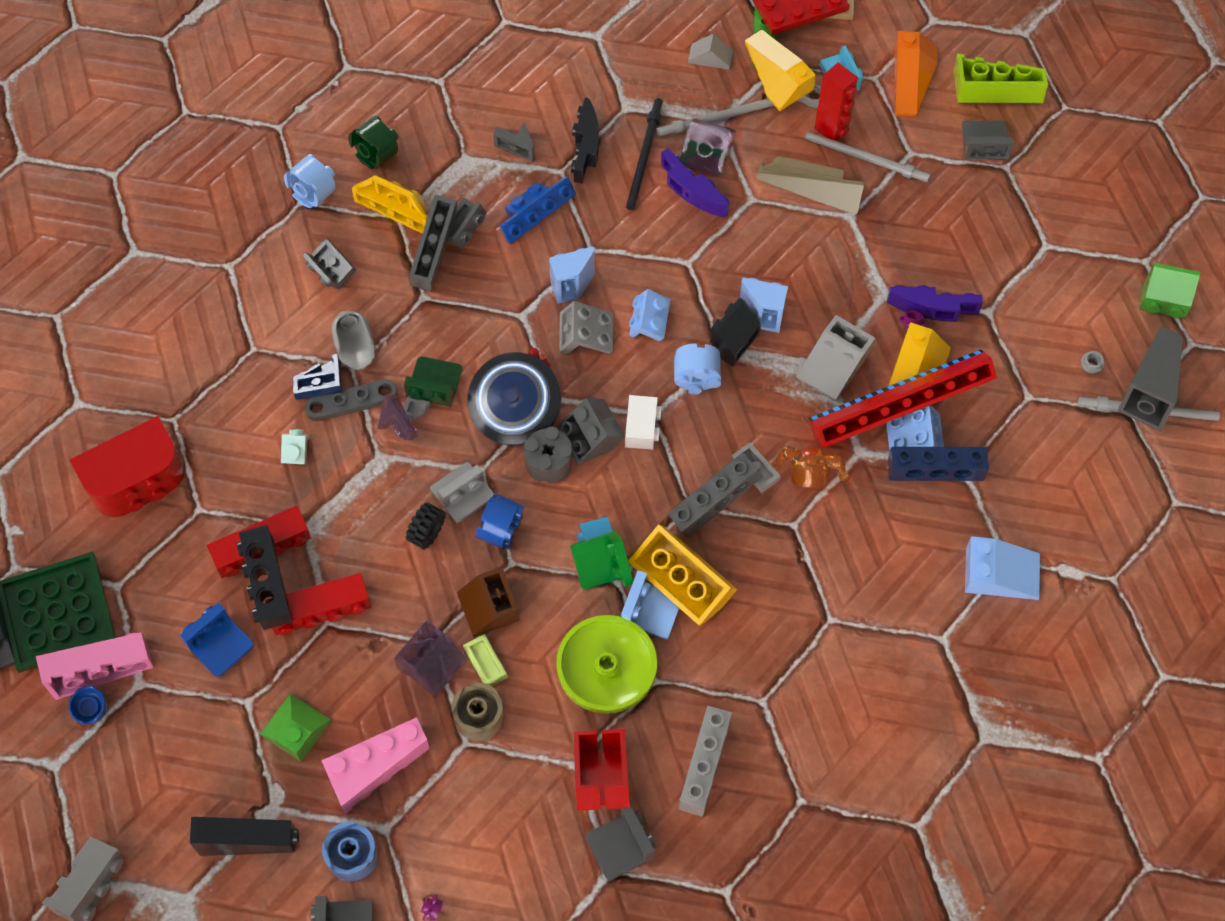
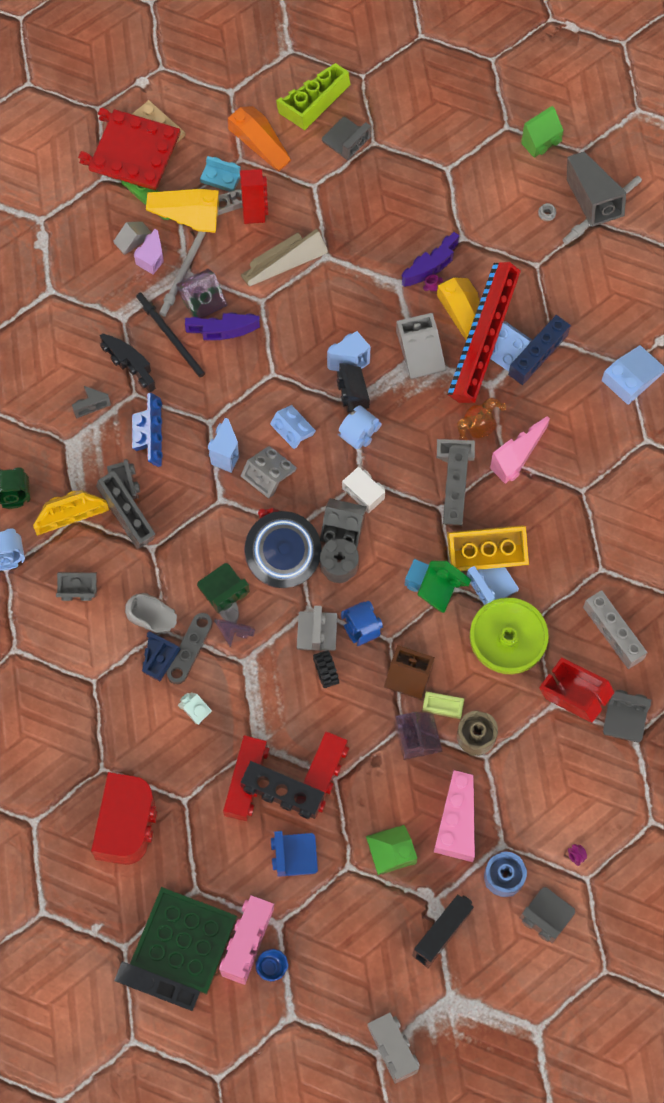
camera: 50 degrees left, 5 degrees up
light grey bar [805,131,931,183] -> none
none -> lavender slope [134,229,164,275]
none -> bright pink wedge [490,416,550,484]

